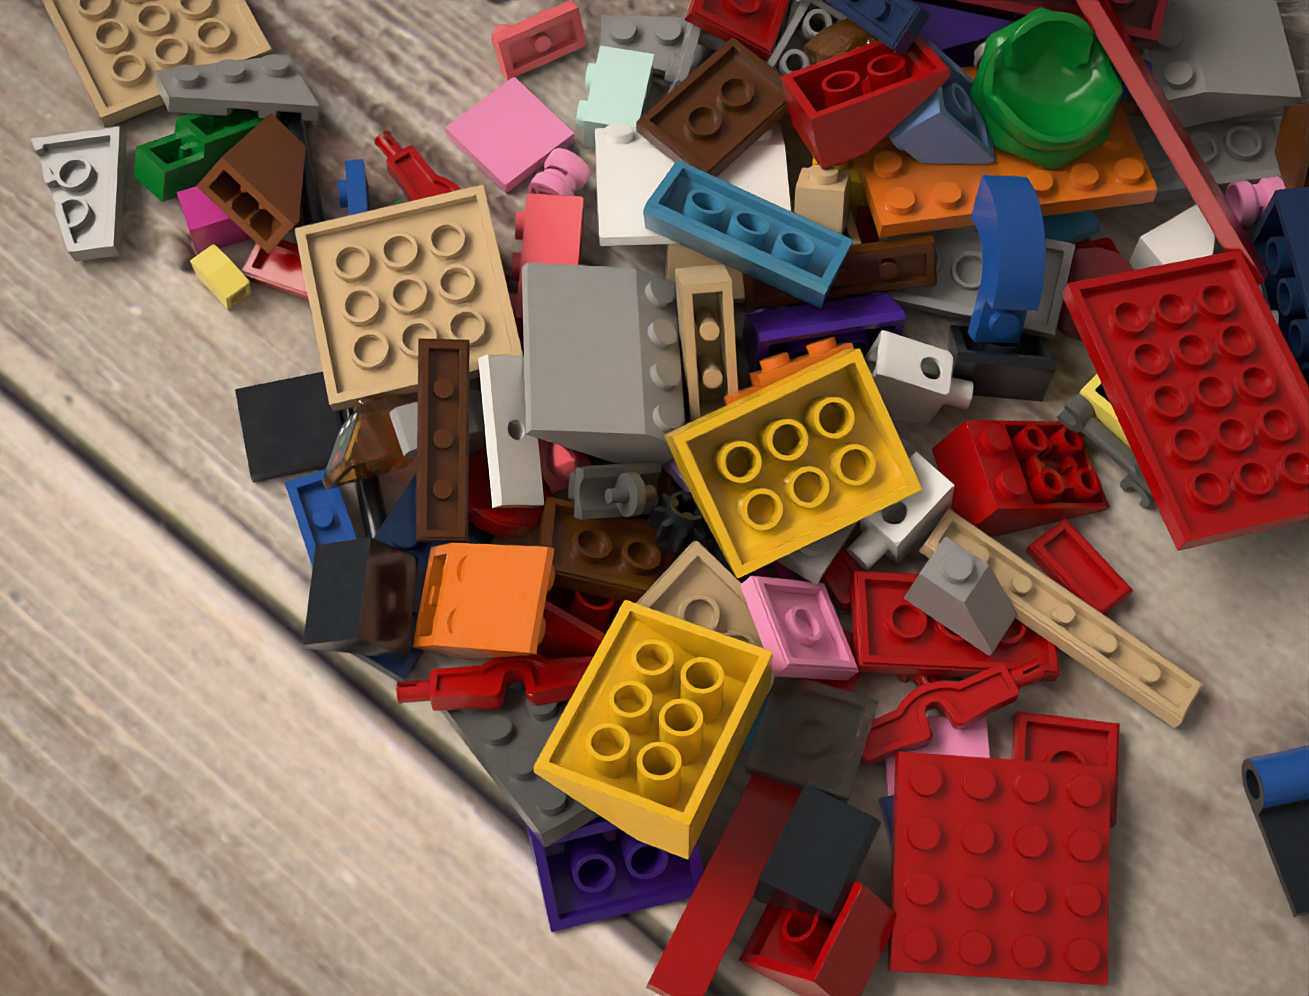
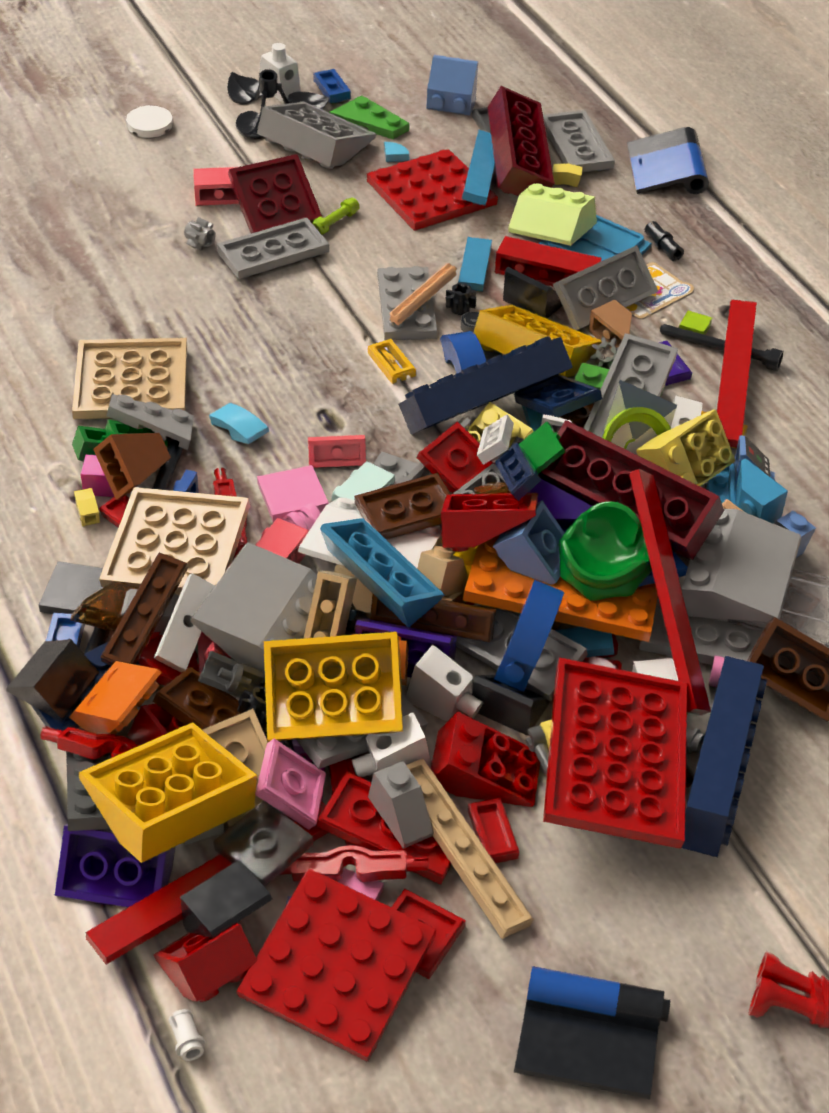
camera: 25 degrees right, 20 degrees down
wing [31,126,127,262] -> none
none -> medium azure slope [209,403,270,444]

